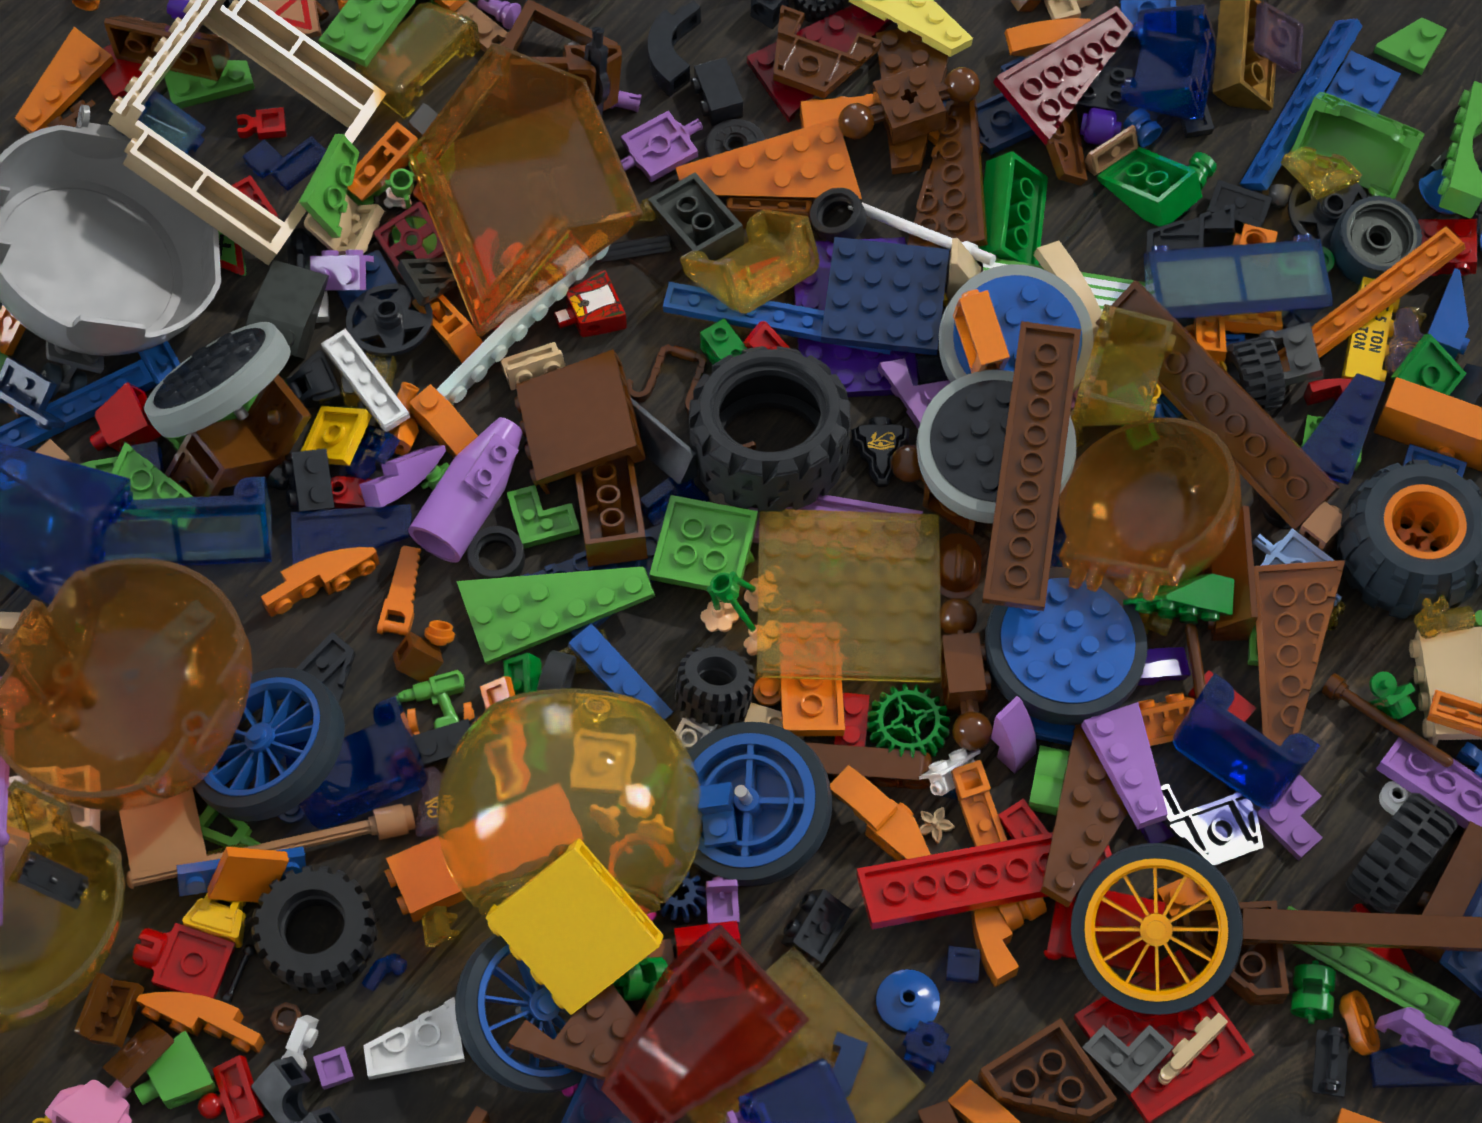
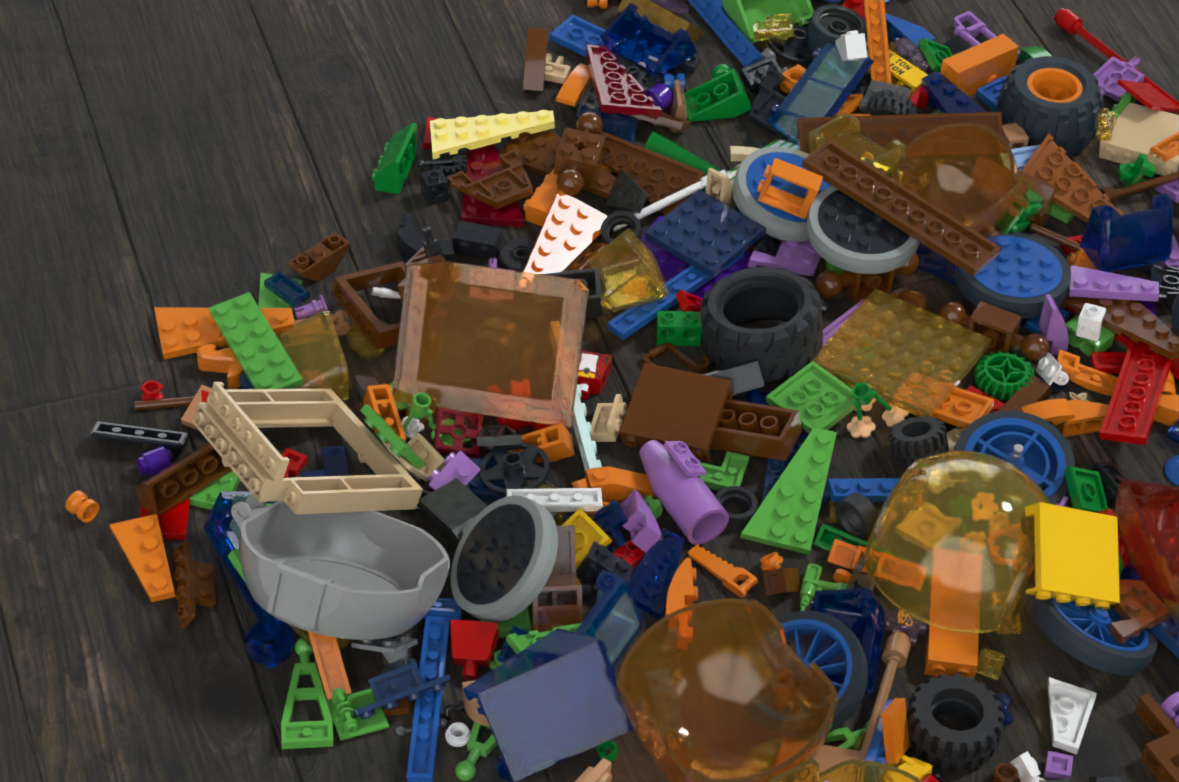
camera: 60 degrees left, 20 degrees down
none -> pearl dark grey wing [605,170,648,214]
none -> white slope [835,30,867,62]
none -> green tile [1064,466,1108,512]
none -> white bracket [1076,303,1106,342]

